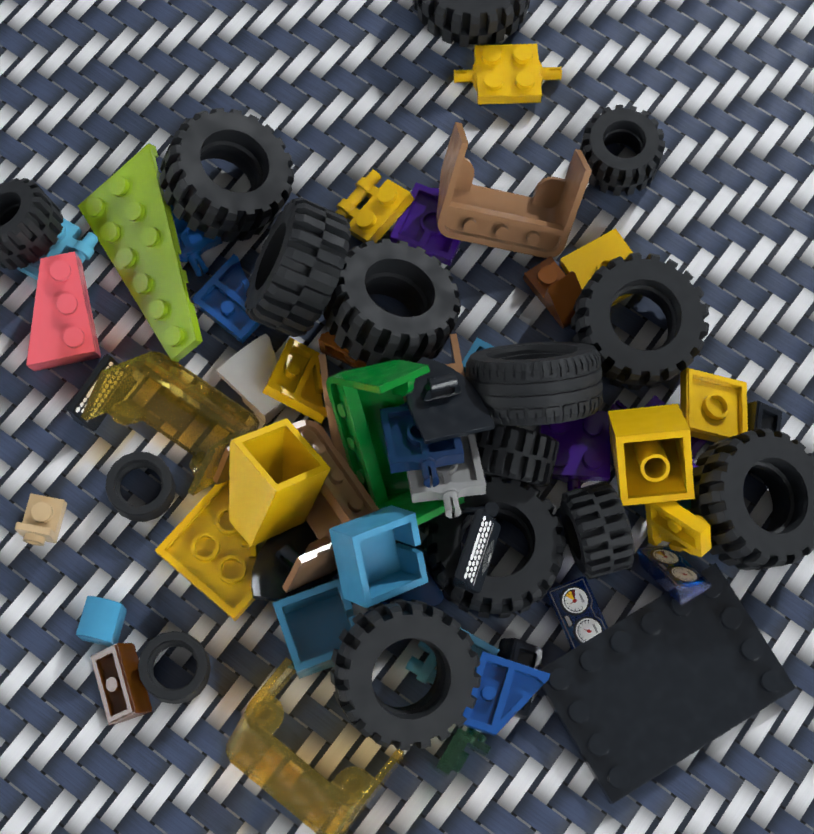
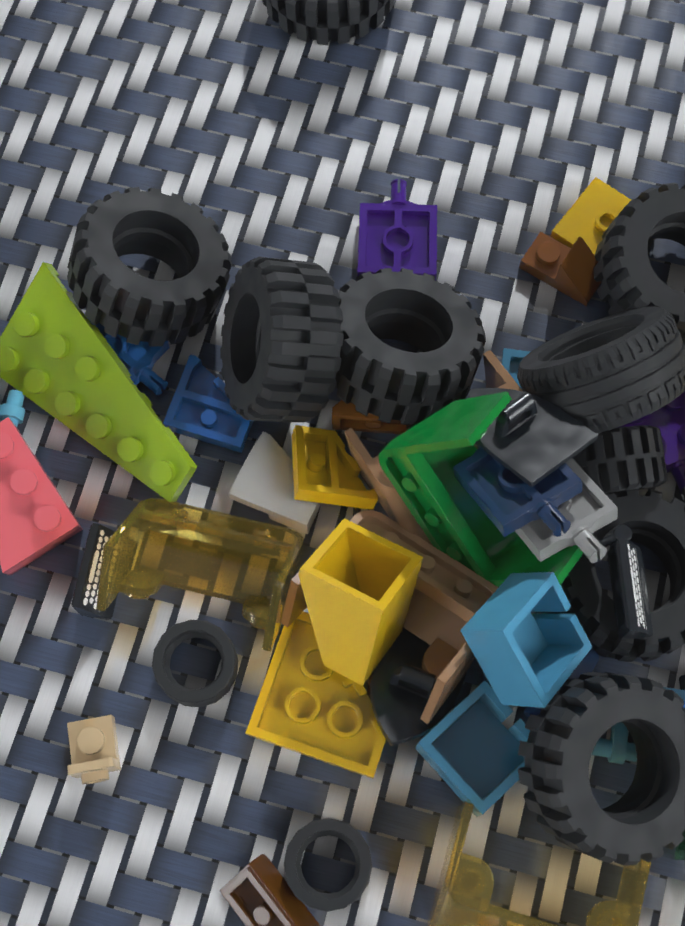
camera: 20 degrees left, 0 degrees up
dark azure piece [76,596,127,647] -> none
yellow plate [335,169,415,243] -> none
medium nougat windscreen [436,122,592,258] -> none
yellow plate [454,44,562,105] -> none
black tyre [580,105,665,196] -> none

